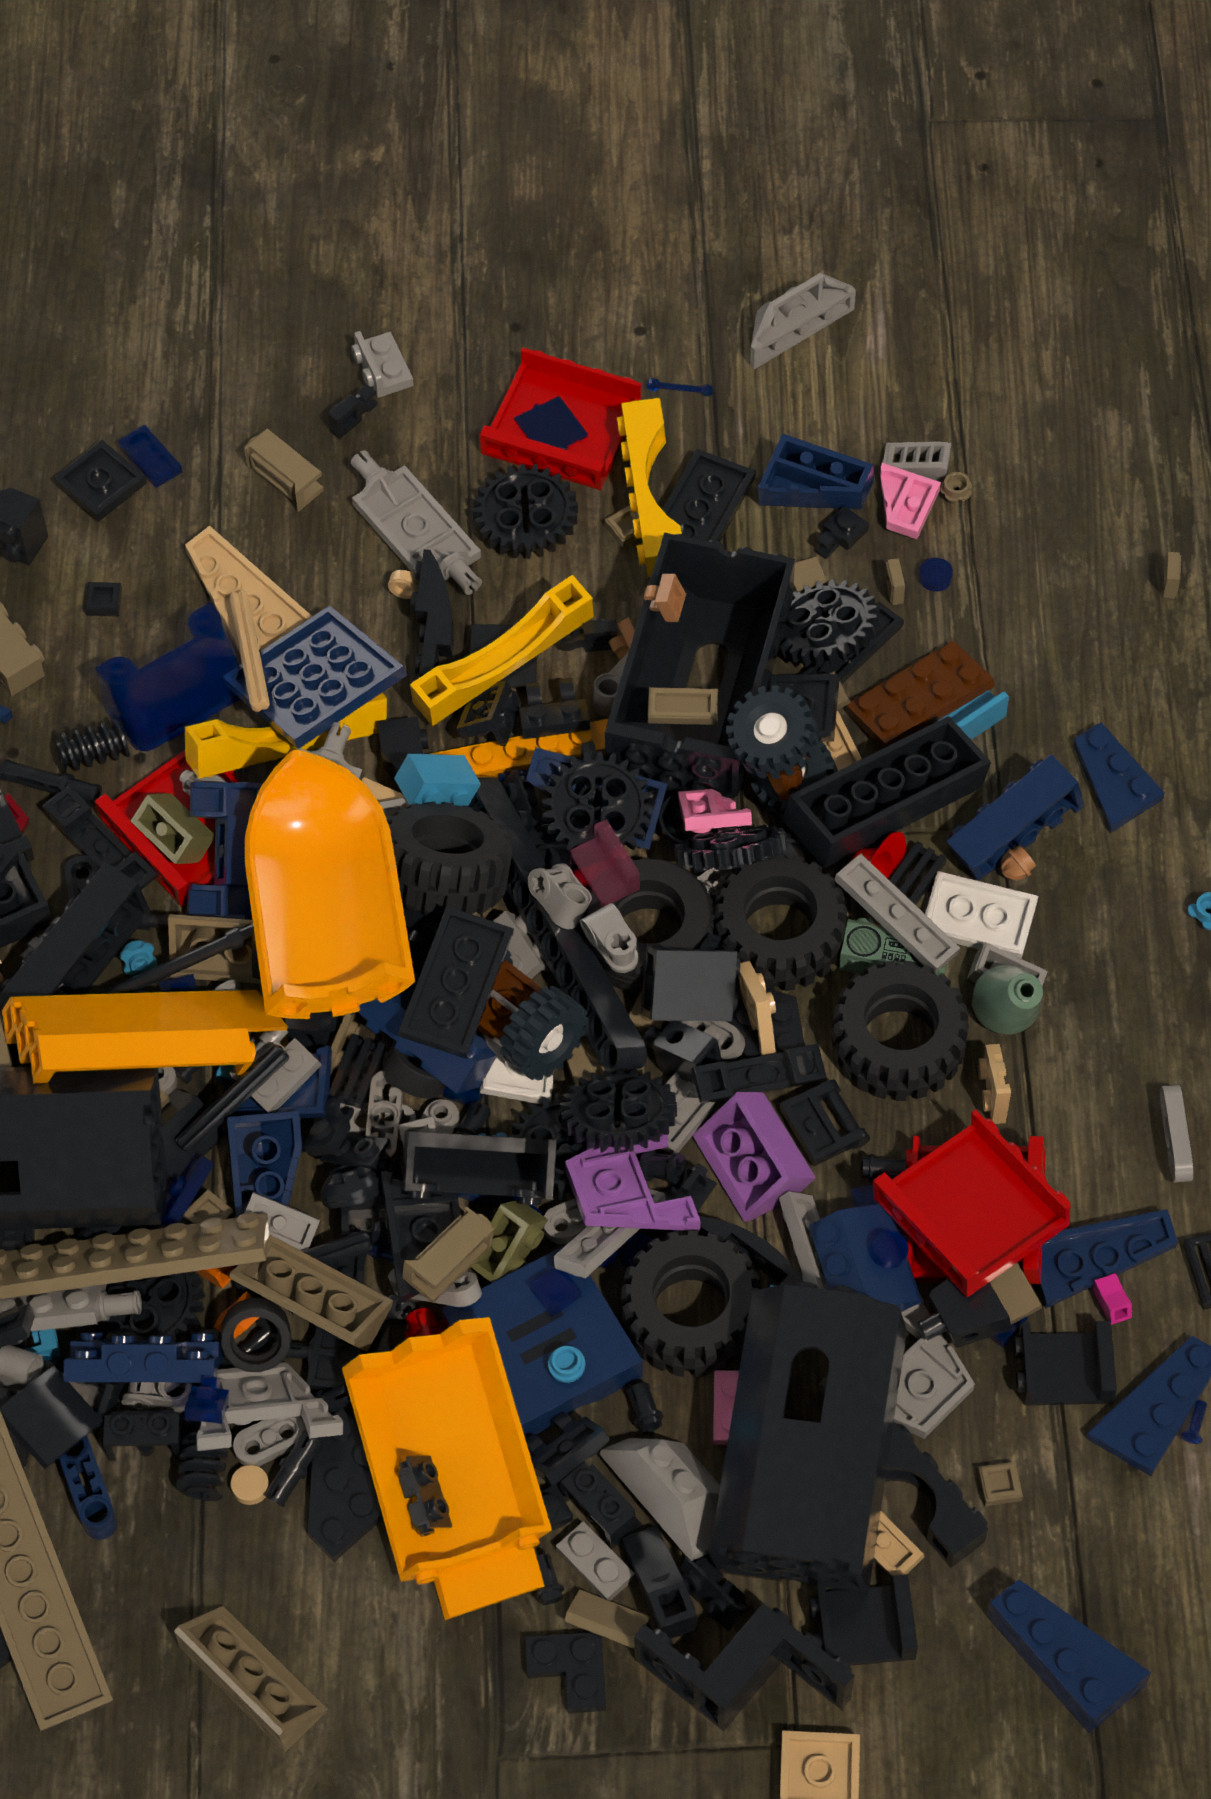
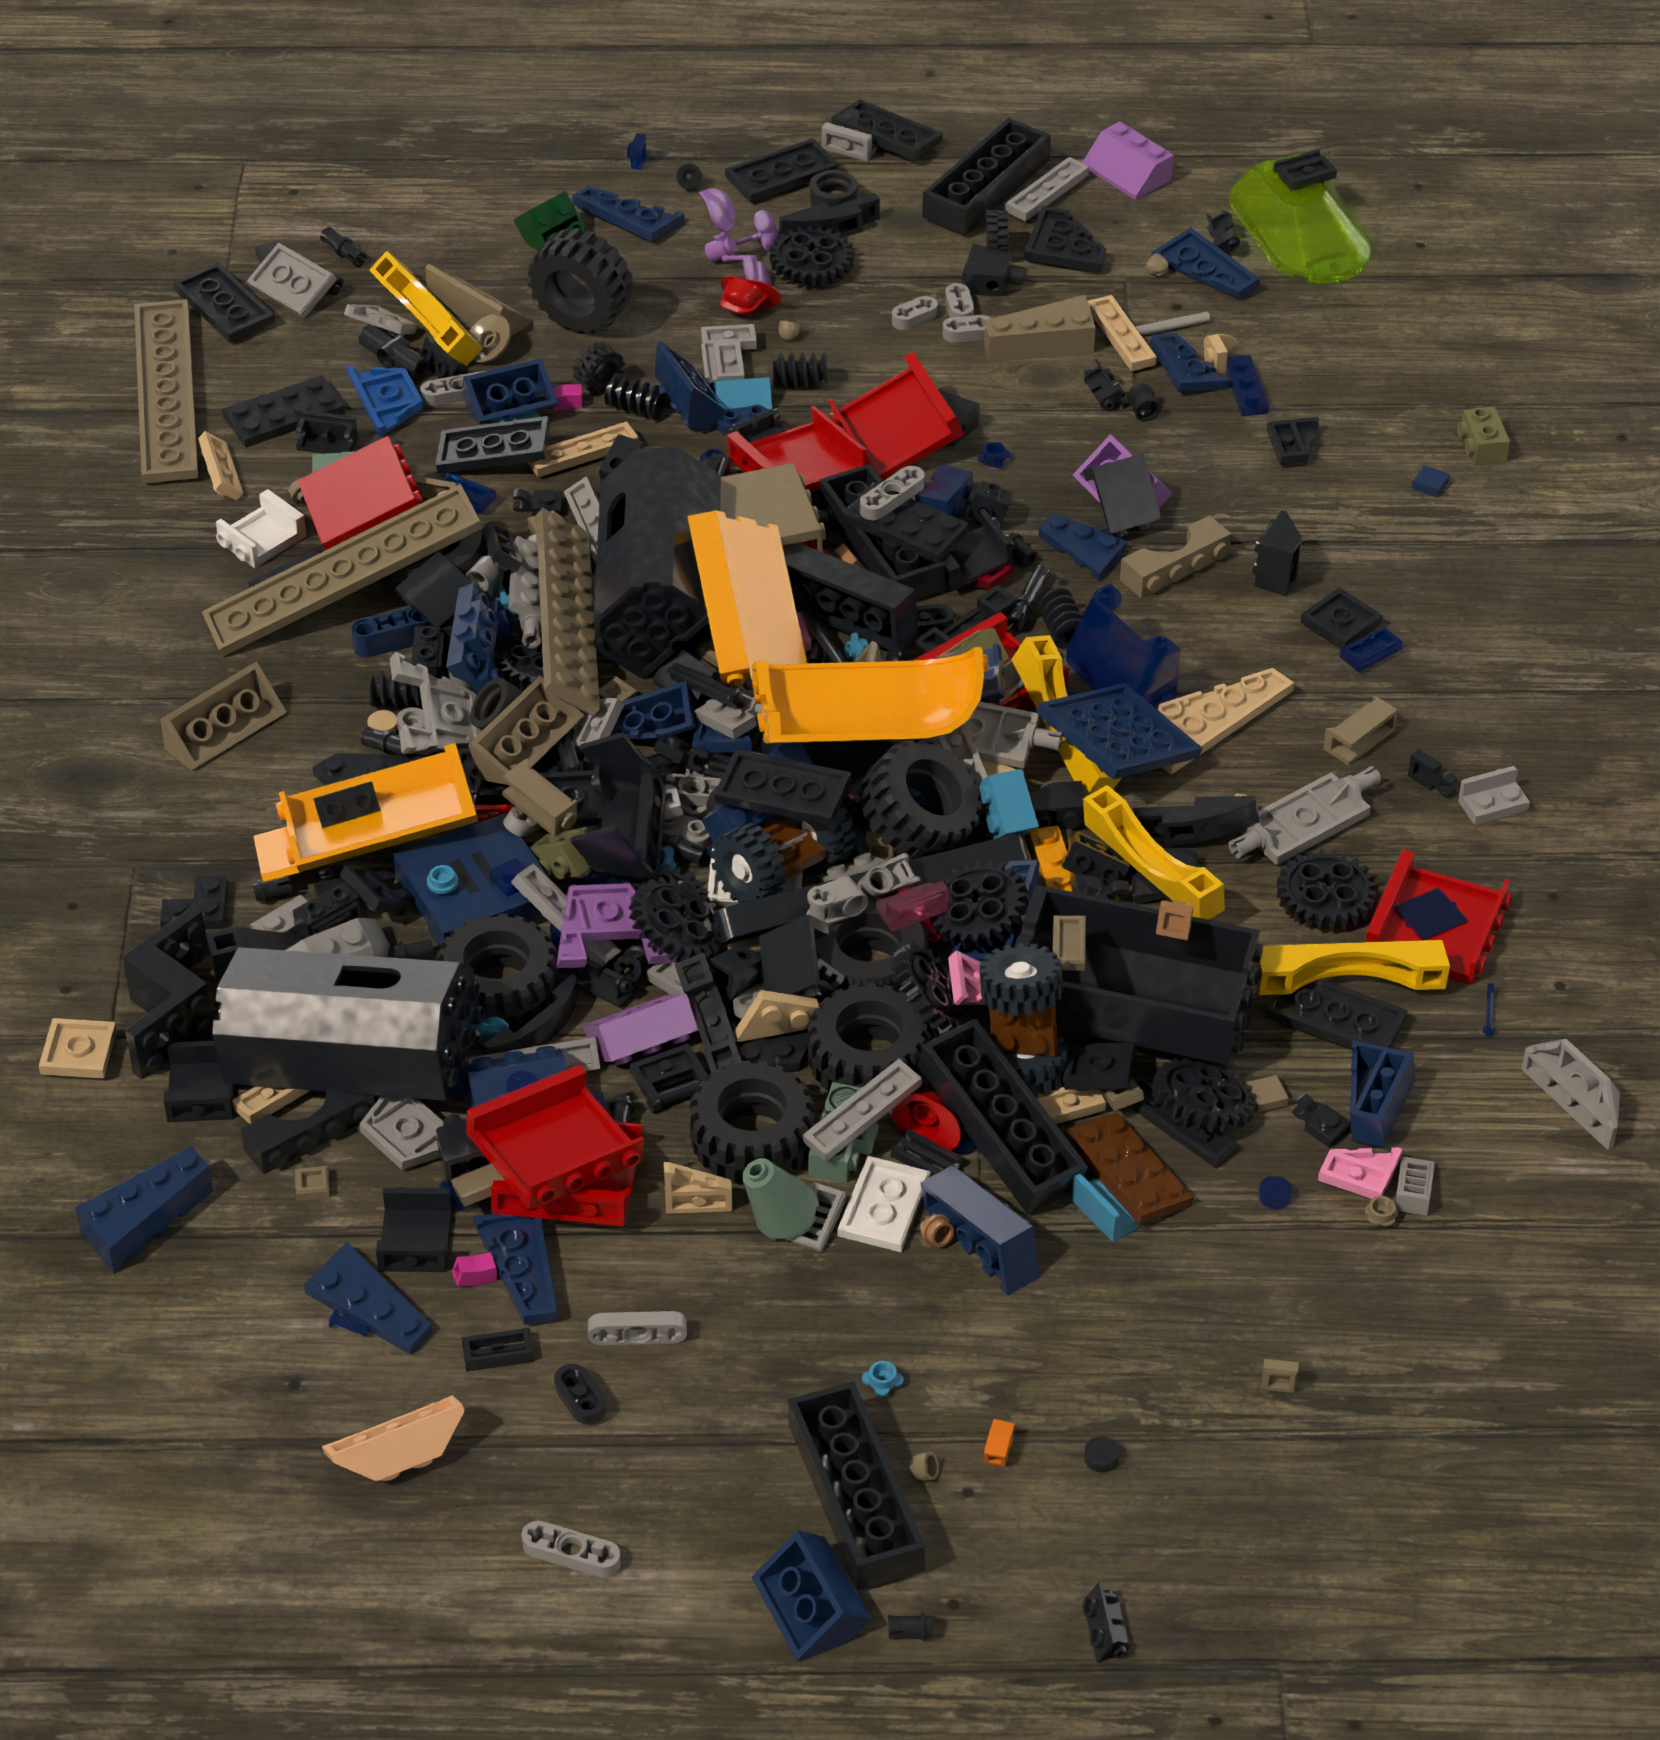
camera: 90 degrees right, 15 degrees down
black tile [85,582,122,617] -> none
clear blue plate [161,1156,213,1227] -> none
clear blue tile [185,1375,229,1424] -> none
tan axle [230,590,270,712] -> none
dark tan tile [565,1589,650,1649] -> none
dark tan tile [885,558,905,605] -> none
dark blue wing [1073,722,1165,833] -> none

